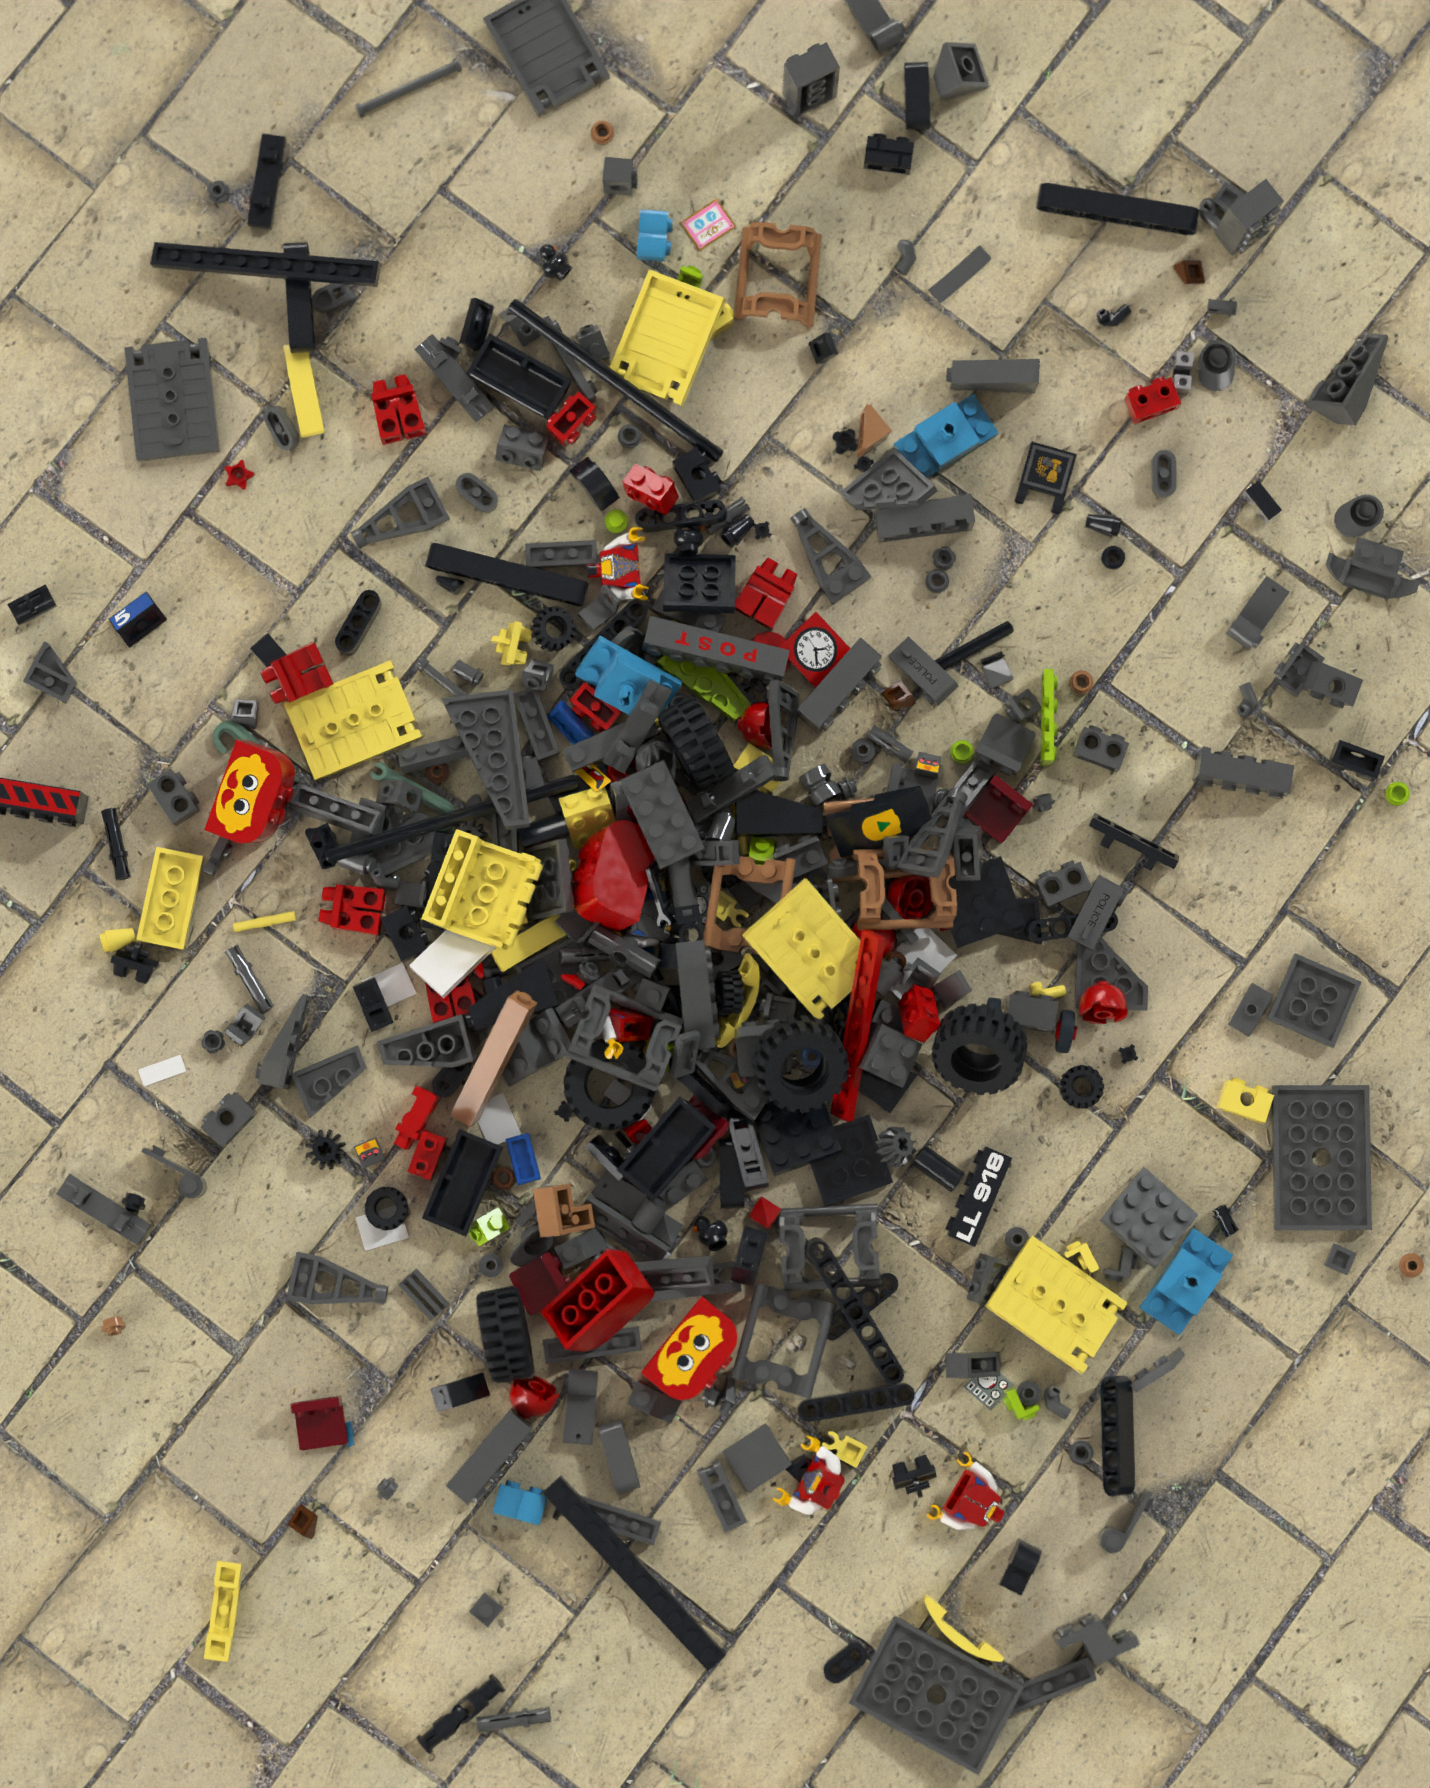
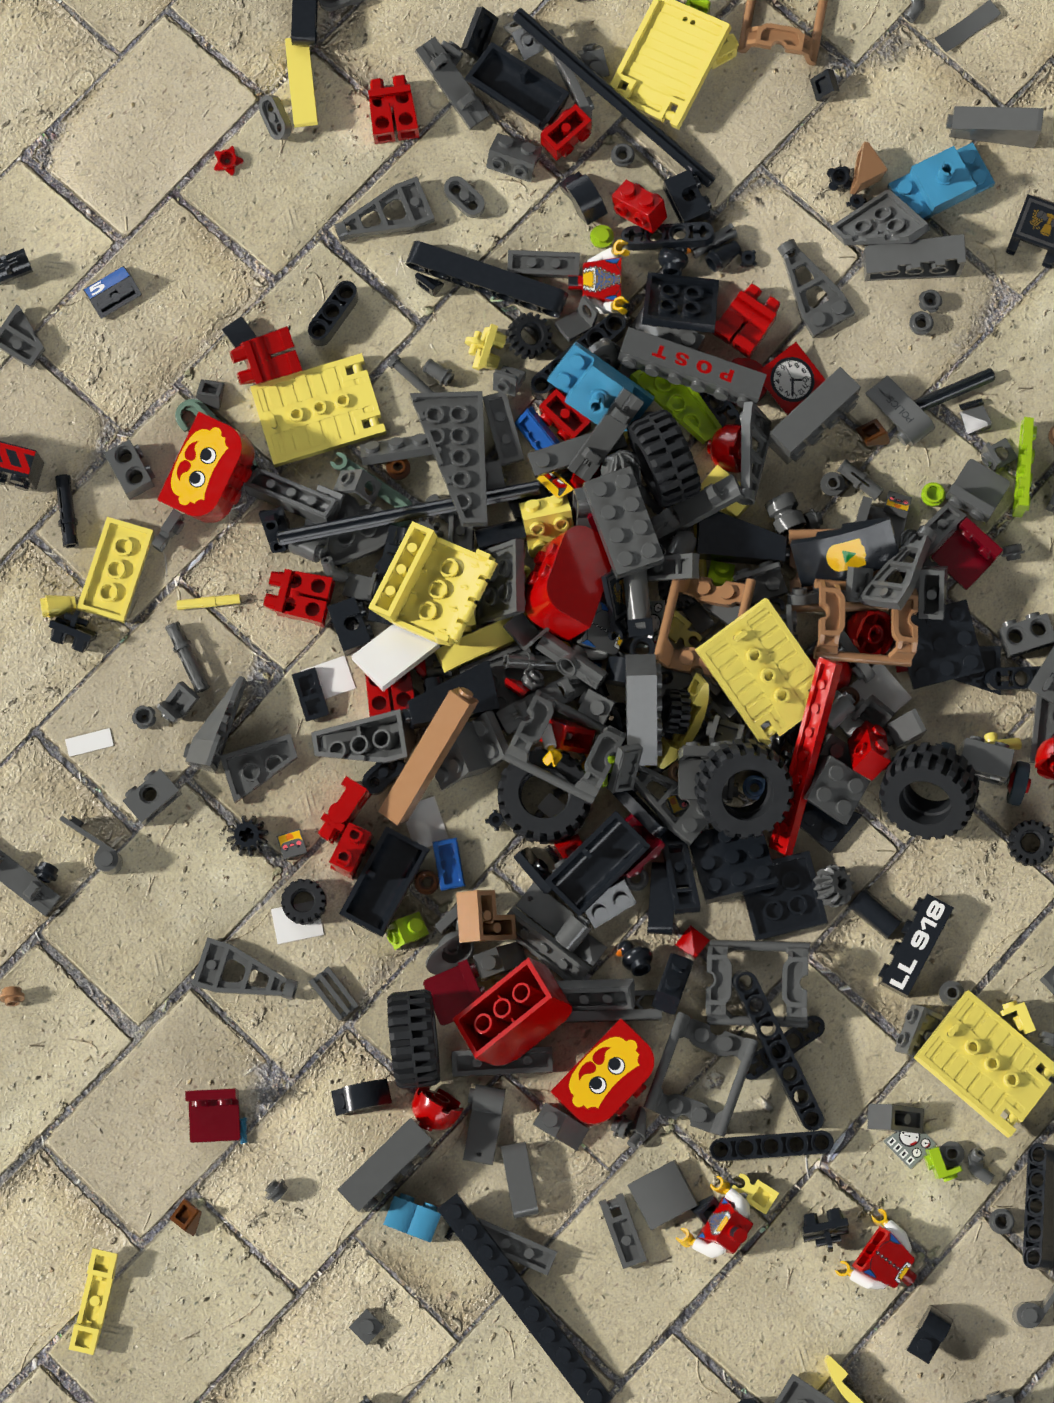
camera: 10 degrees right, 5 degrees down
dark grey door [124,338,220,461] -> none
dark grey plate [479,1253,503,1277] -> none

